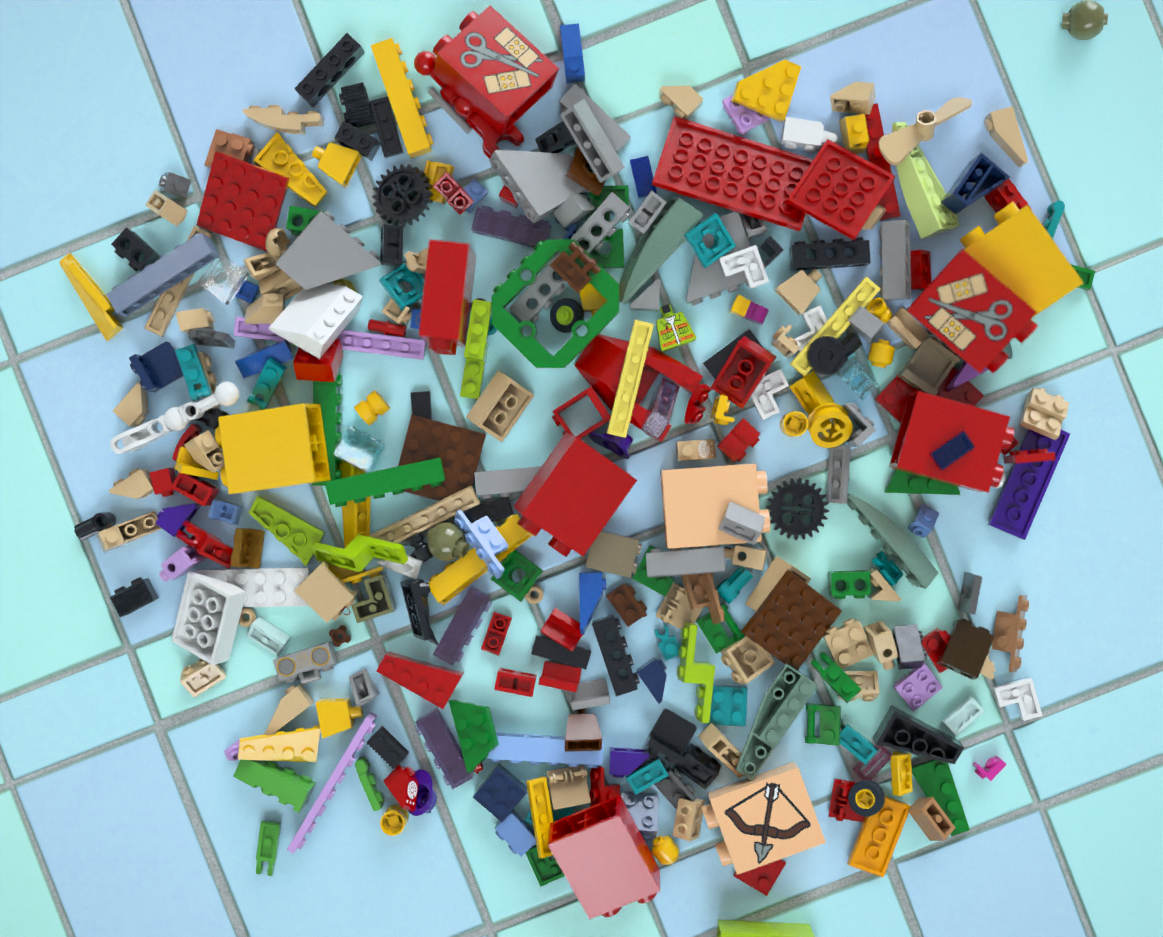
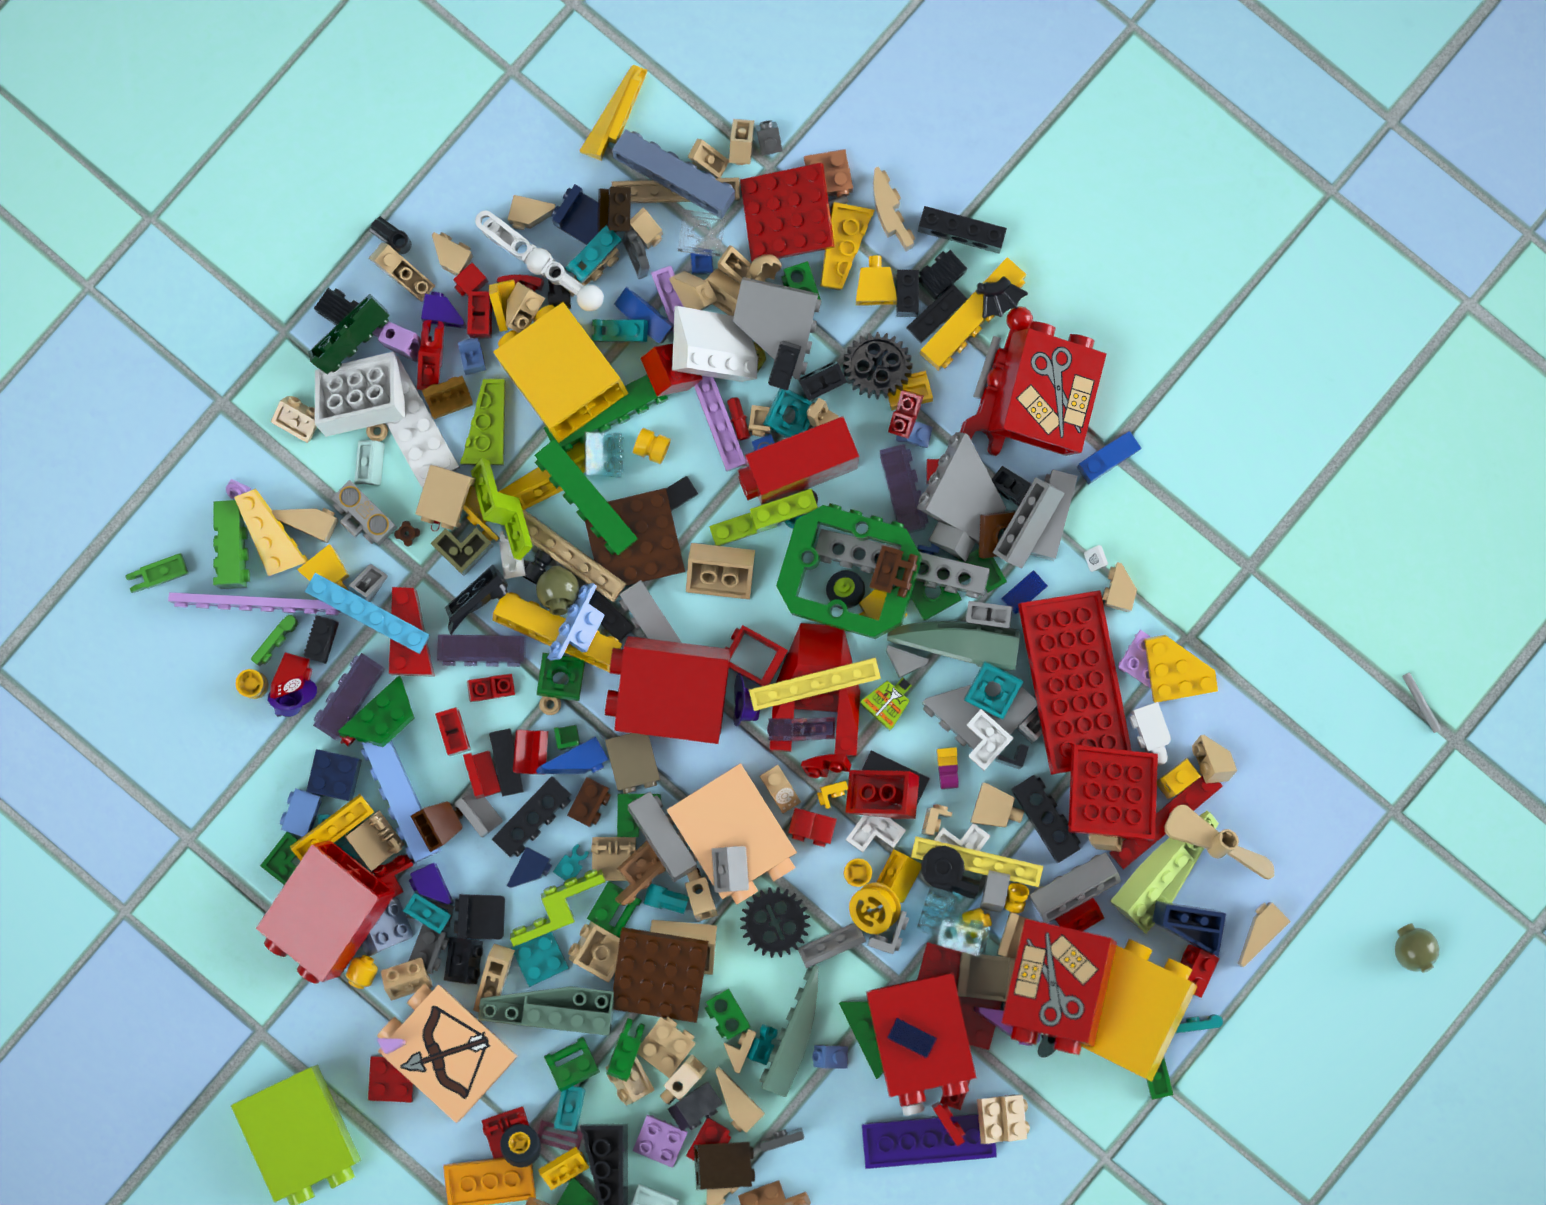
camera: 70 degrees right, 5 degrees down
black brick [111,227,160,272] -> none
none -> medium azure plate [305,573,430,654]
none -> dark green wedge [308,294,390,375]
none -> lavender slope [377,1038,406,1054]
none -> green panel [554,725,581,750]
none -> dark brown panel [597,187,631,233]
none -> tan slope [688,139,729,178]
none -> tan slope [715,1066,765,1133]
none -> black brick [768,341,801,390]
none -> clear light blue brick [937,915,990,956]
none -> black arm [976,276,1028,319]
none -> white slope [1084,545,1108,572]

